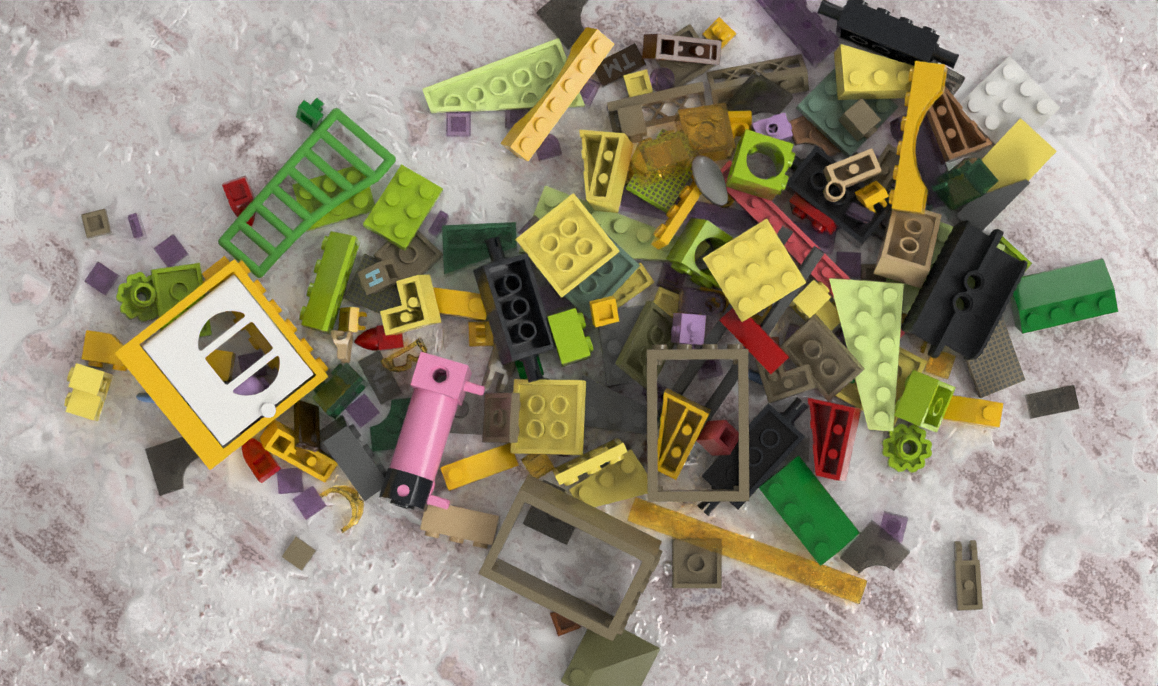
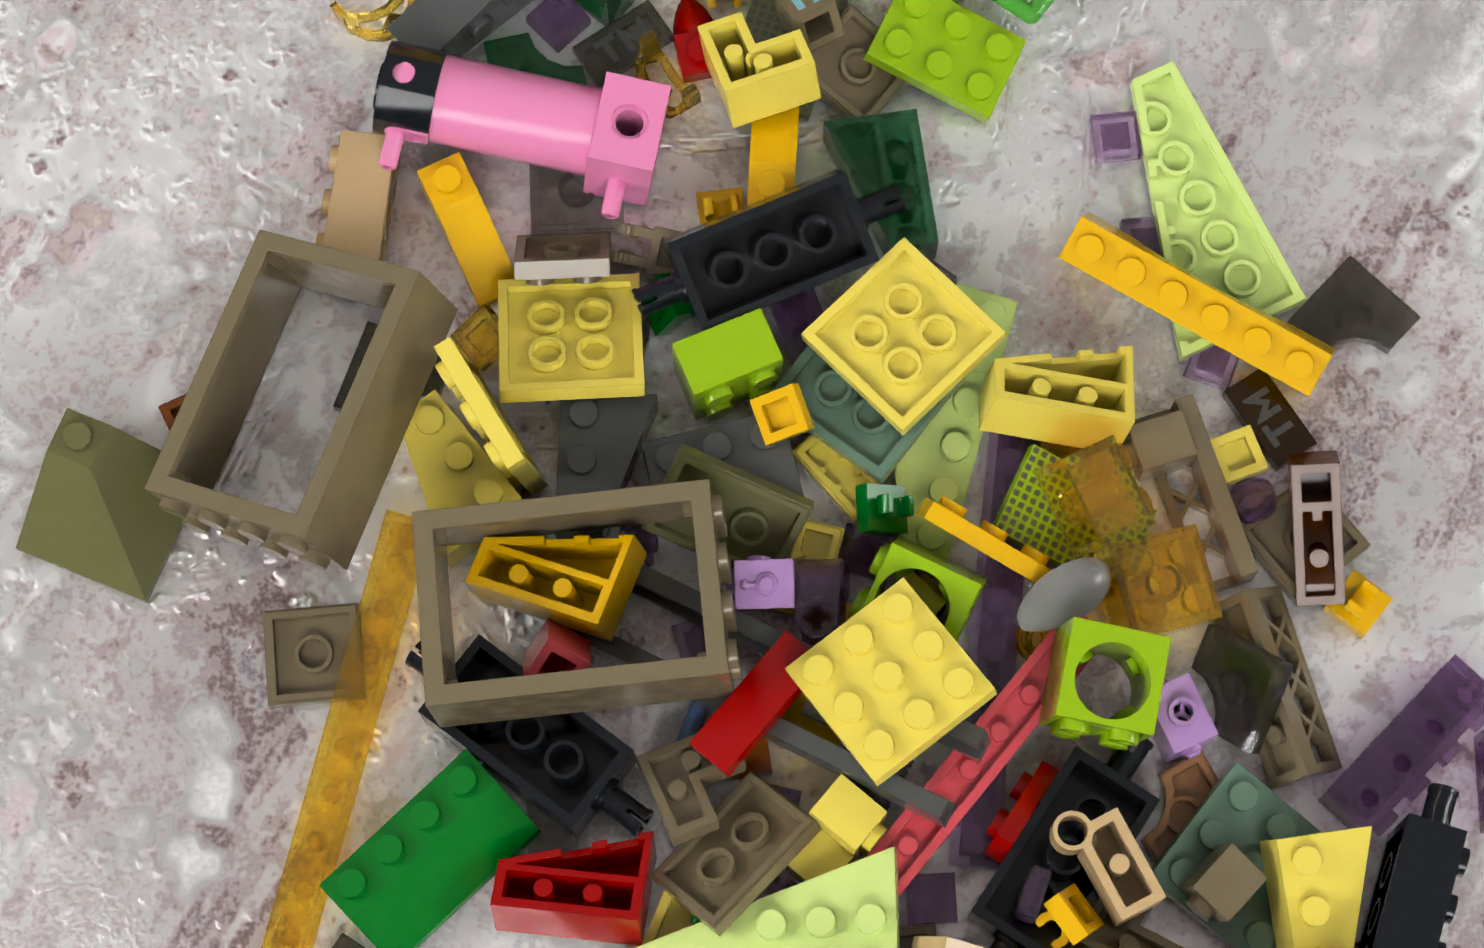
camera: 90 degrees right, 10 degrees down
clear purple tile [428,210,449,238] -> none
clear purple tile [536,134,562,161] -> none
yellow tile [727,111,752,138] -> none
none -> green tile [855,483,914,536]

